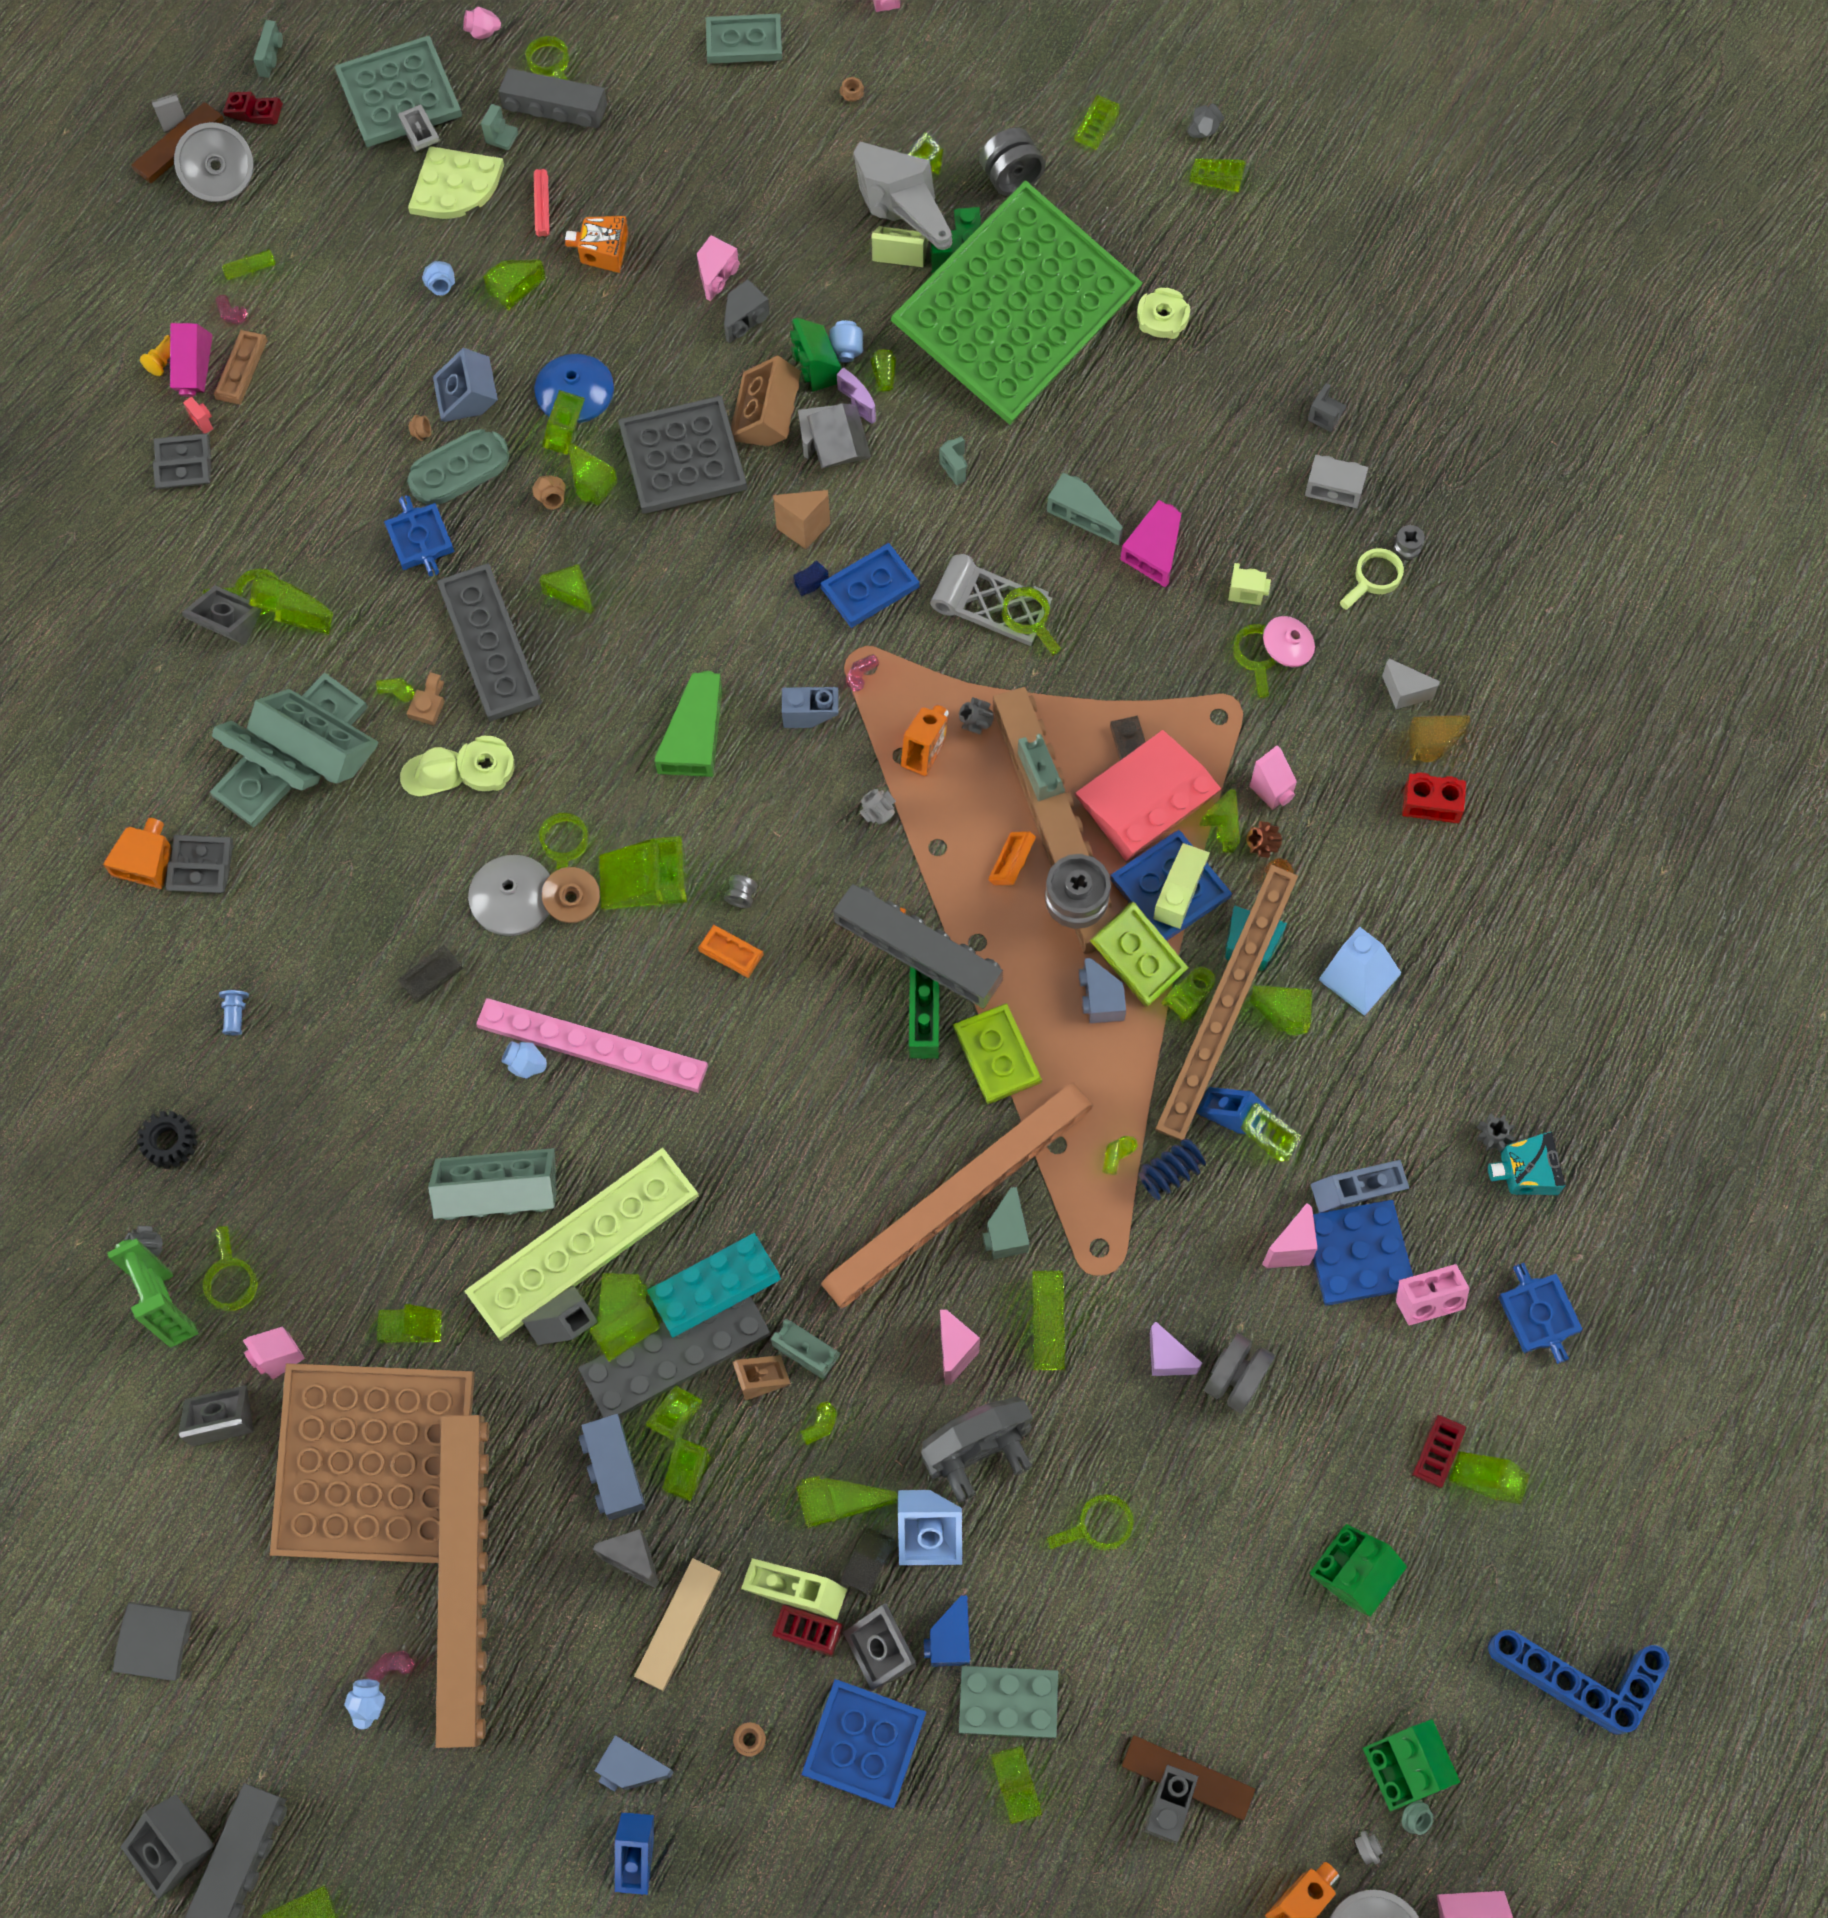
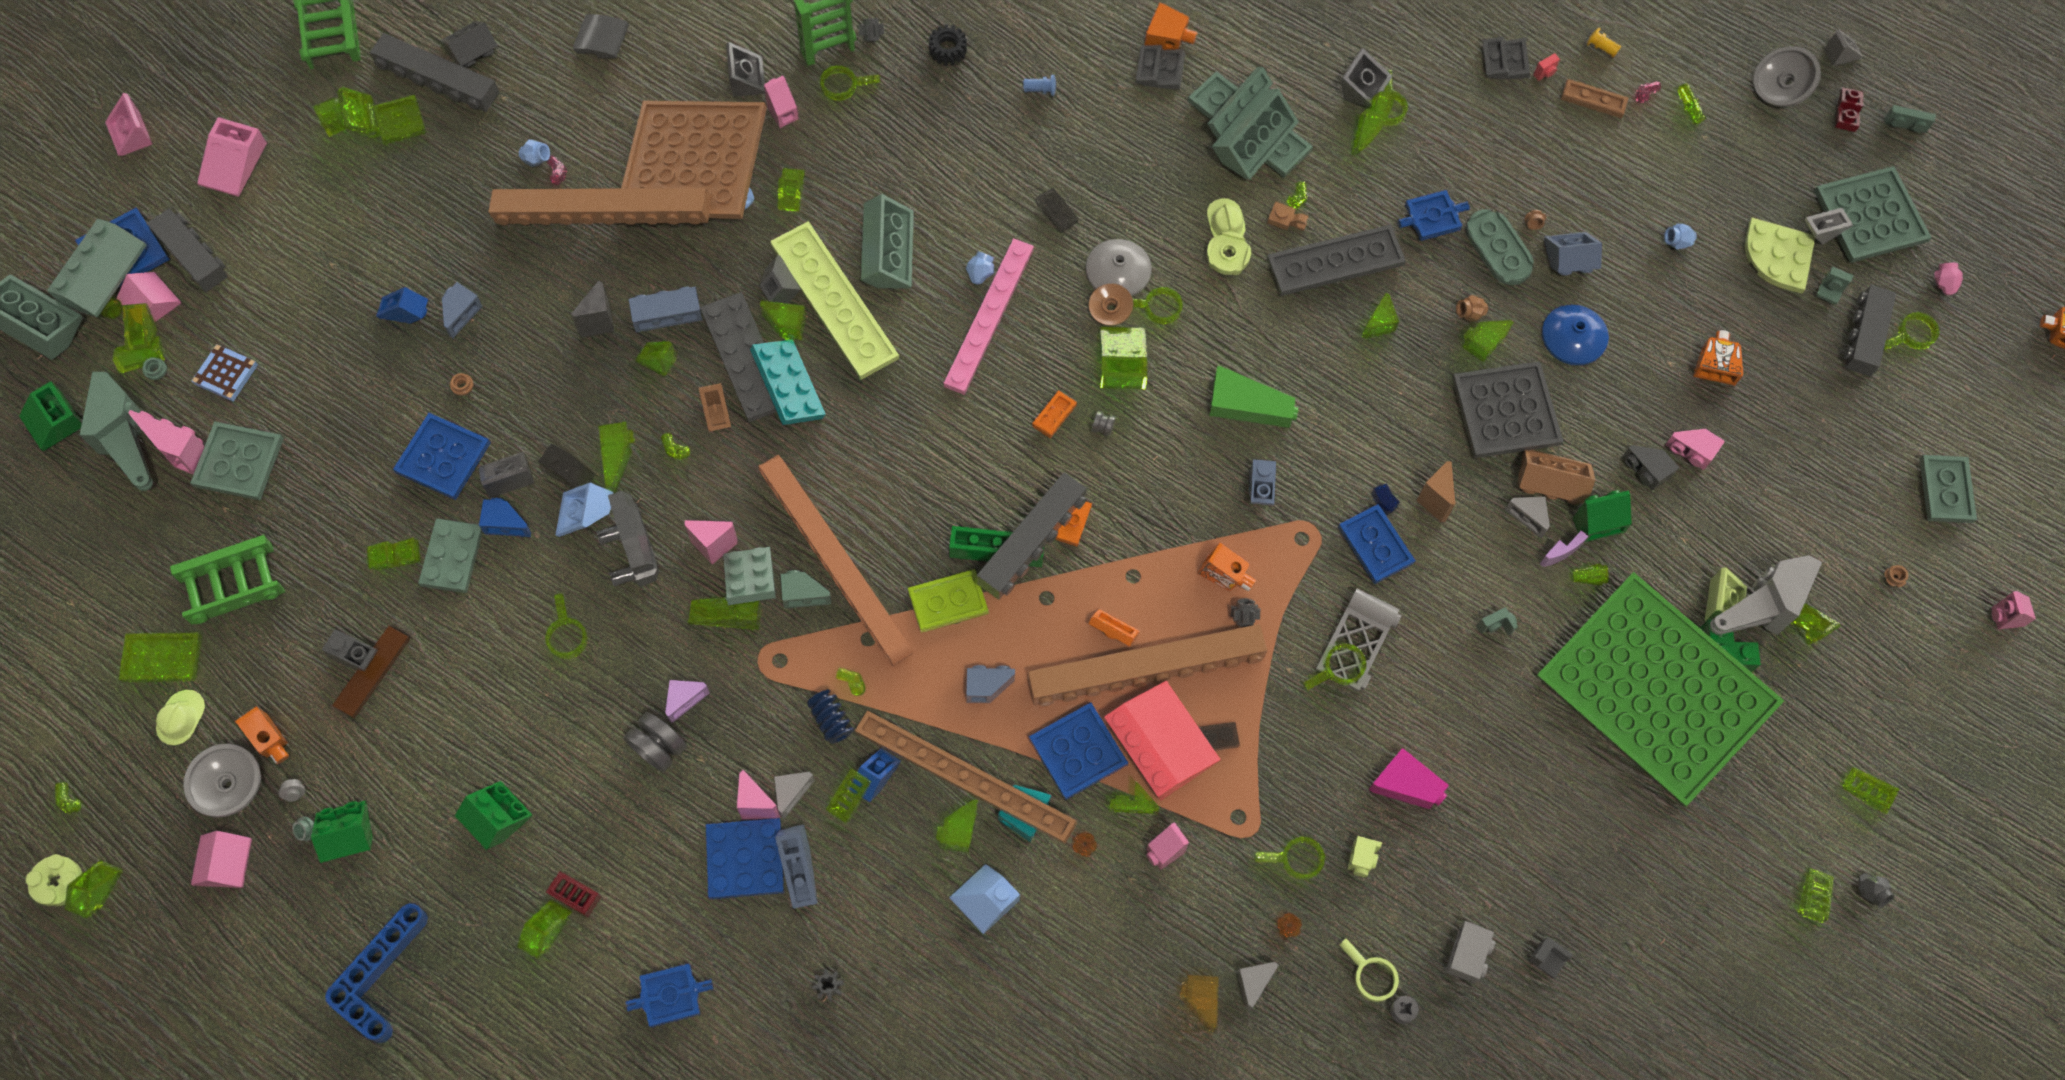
camera: 90 degrees right, 0 degrees up
reddish brown tile [131,102,224,183] -> none
dark pink slope [170,323,212,397] -> none
clear neon green slope [483,259,546,310] -> none
coral axle [534,169,550,237] -> none
clear neon green slope [542,390,585,455] -> none
clear neon green slope [590,1297,660,1362] -> none
tan tile [634,1558,721,1692] -> none
clear neon green slope [646,1386,702,1444] -> none
yellowish green slope [741,1558,847,1620] -> none
sand green hinge [771,1319,841,1380] -> none
dark red slope [772,1605,843,1658] -> none
flat silver slope [807,403,871,469] -> none
light blue head [829,320,863,362] -> none
clear pink arm [846,654,879,692] -> none
light grey gear [860,789,896,824] -> none
flat silver wheel [979,127,1045,196] -> none
sand green hinge [1018,734,1065,801] -> none
flat silver wheel [1045,854,1111,929] -> none
sand green slope [1047,473,1123,545] -> none
lime tile [1090,902,1189,1006] -> none
yellowish green plate [1137,288,1190,339] -> none
yellowish green slope [1153,843,1210,929] -> none
clear neon green piece [1161,967,1215,1023] -> none
copper gear [1247,821,1282,858] -> none
bright pink dish [1263,616,1315,667] -> none
bright pink brick [1396,1264,1469,1326] -> none
red brick [1402,772,1466,824] -> none
teal torso [1488,1132,1565,1195] -> none
none -> sand green plate [723,547,776,605]
none -> light grey slope [774,772,815,819]
none -> clear orange plate [1277,913,1302,938]

